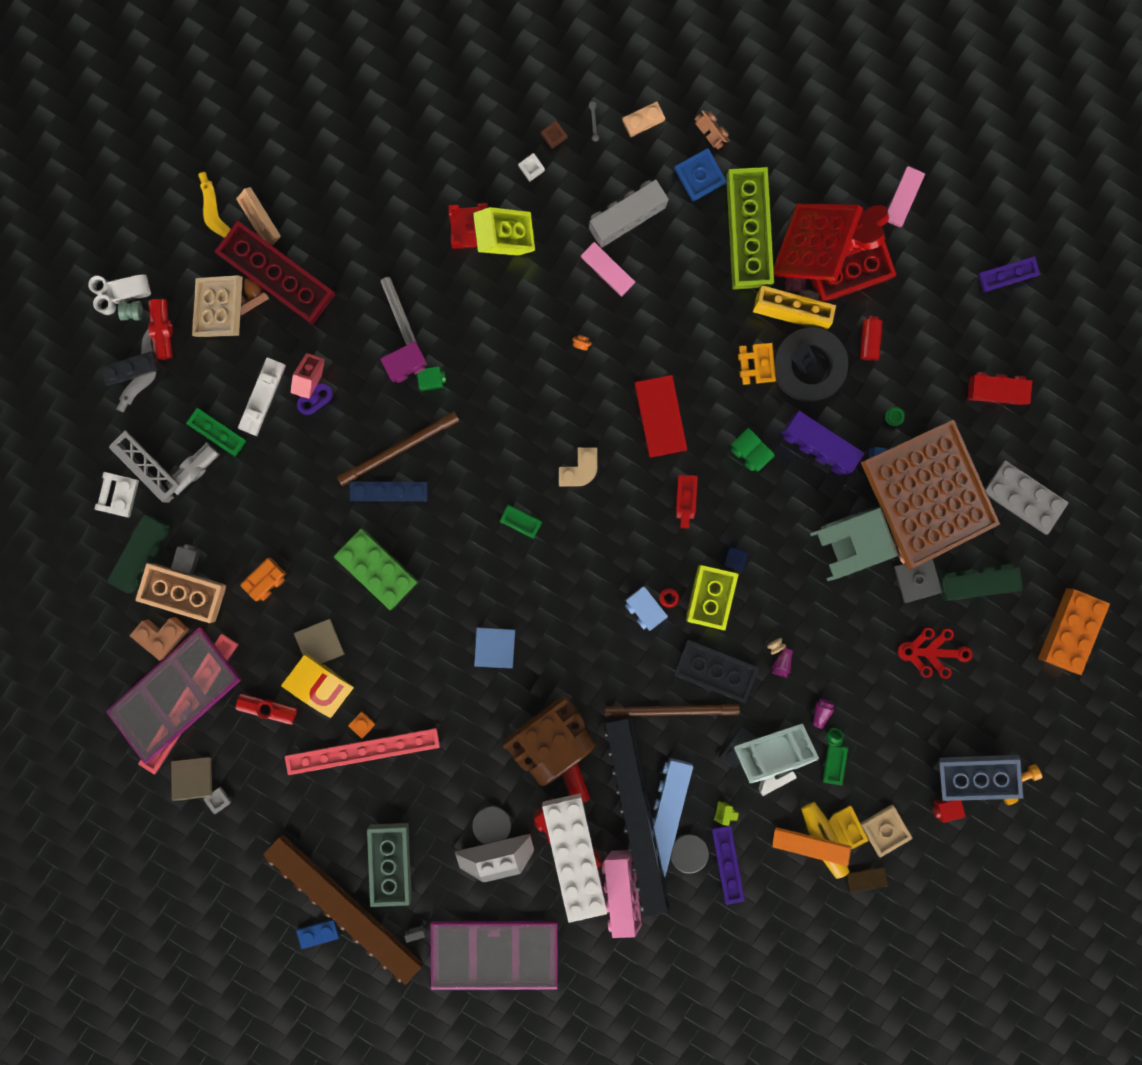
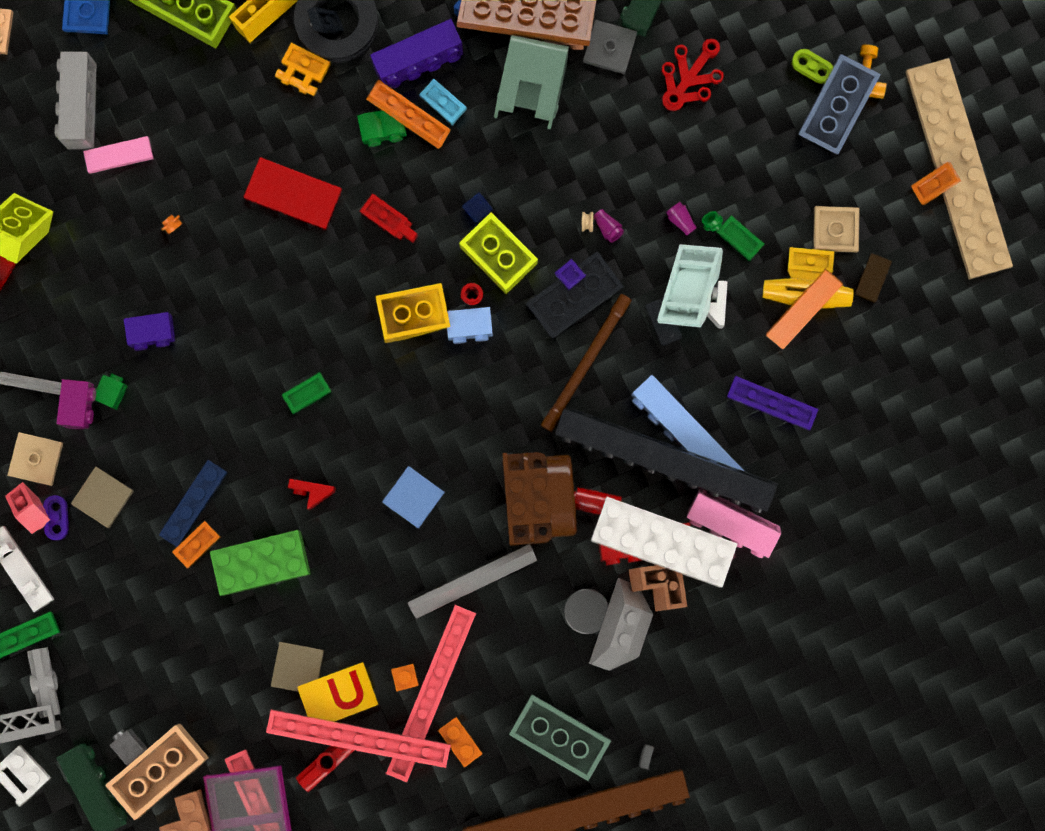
camera: 60 degrees left, 5 degrees down
orange brick [240,558,286,601] -> none
reddish brown piece [337,411,459,486] -> none
clear door [430,921,558,990] -> none
tan plate [559,448,597,486] -> none
dark grey tile [670,834,709,873] -> none
lime tile [714,801,739,826] -> none
red brick [933,799,966,823] -> none
none -> tan plate [7,432,63,486]
none -> dark tan tile [71,466,134,528]
none -> dark purple brick [124,312,175,350]
none -> orange plate [172,521,221,568]
none -> coral plate [266,709,451,768]
none -> red slope [288,479,336,510]
none -> orange tile [366,80,451,149]
none -> yellow slope [376,283,450,343]
none -> light grey tile [408,544,537,619]
none -> medium azure plate [419,79,467,125]
none -> orange plate [438,717,483,767]
none -> dark purple tile [555,259,586,290]
none -> nougat brick [629,565,687,611]
none -> lime plate [792,49,833,84]
none -> tan plate [906,58,1013,279]
none -> orange plate [911,162,961,205]

